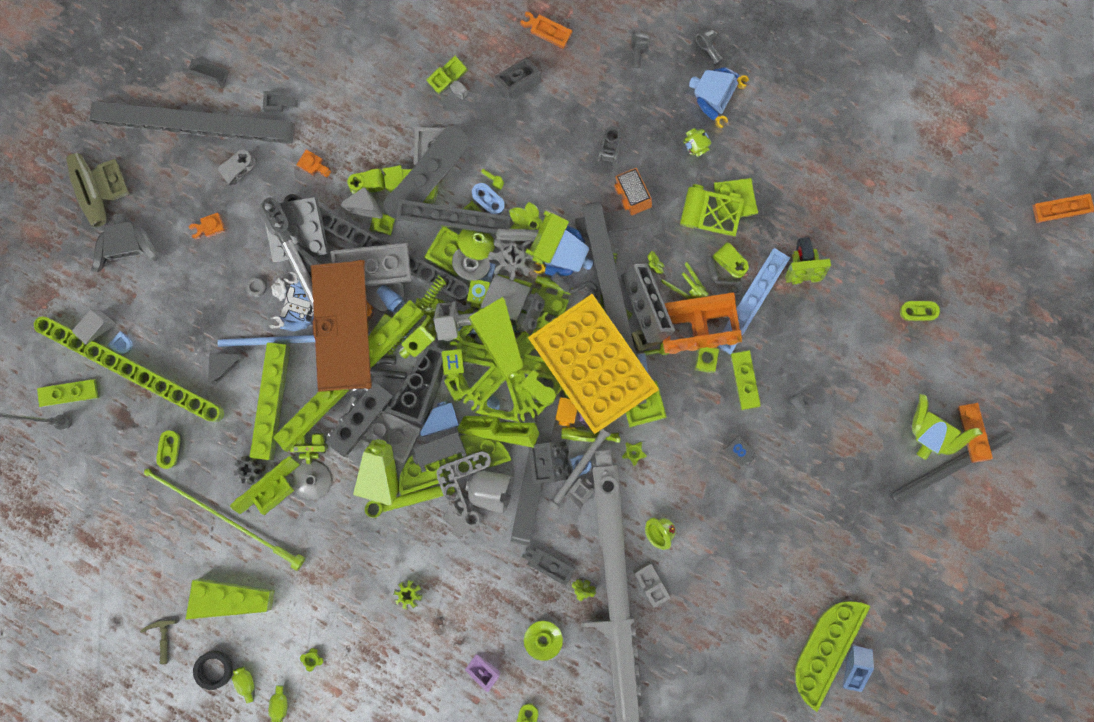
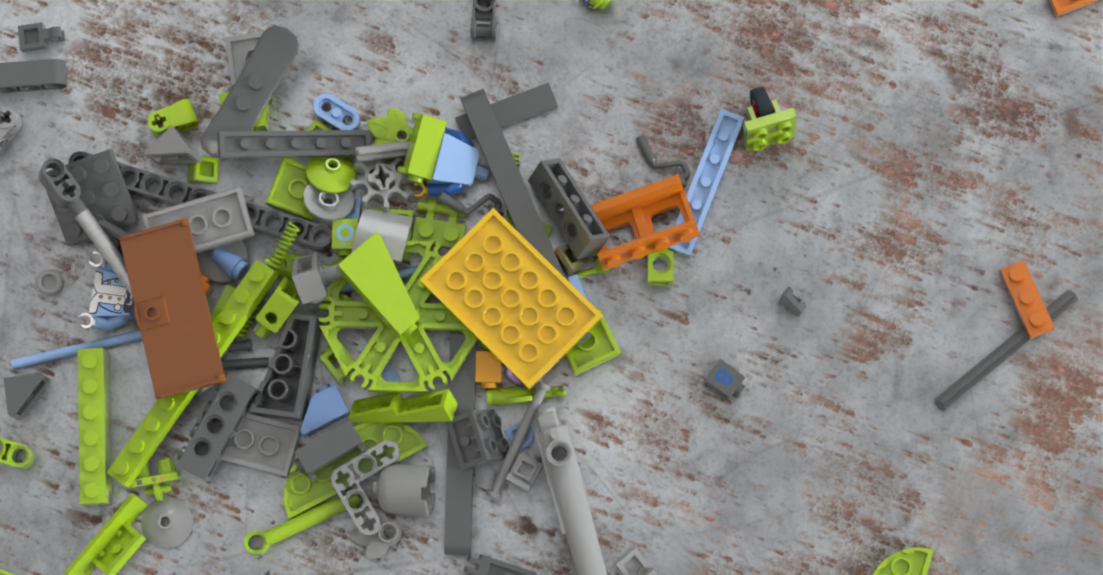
camera: 10 degrees left, 5 degrees down
dark grey piece [233,455,263,485] -> none
white plant [271,278,290,301] -> none
orange plate [296,149,331,178] -> none
lime slope [353,439,400,506] -> none
lime window [382,165,404,193] -> none
lime brick [441,349,464,379] -> none
lime hand [481,169,504,190] -> none
dark grey hinge [515,293,545,335] -> none
lime leg [520,370,556,406] -> none
brick [614,168,652,216] -> none
lime plate [622,442,647,466] -> none
lime hat [645,518,676,550] -> none
lime plant [647,251,664,274] -> none
lime plant [661,262,708,299] -> none
lime piece [680,184,744,237] -> none
lime plate [713,178,758,221] -> none
lime piece [713,242,749,278] -> none
lime plate [730,350,761,410] -> none
lime plate [900,301,940,321] -> none
lime torso [912,394,983,460] -> none

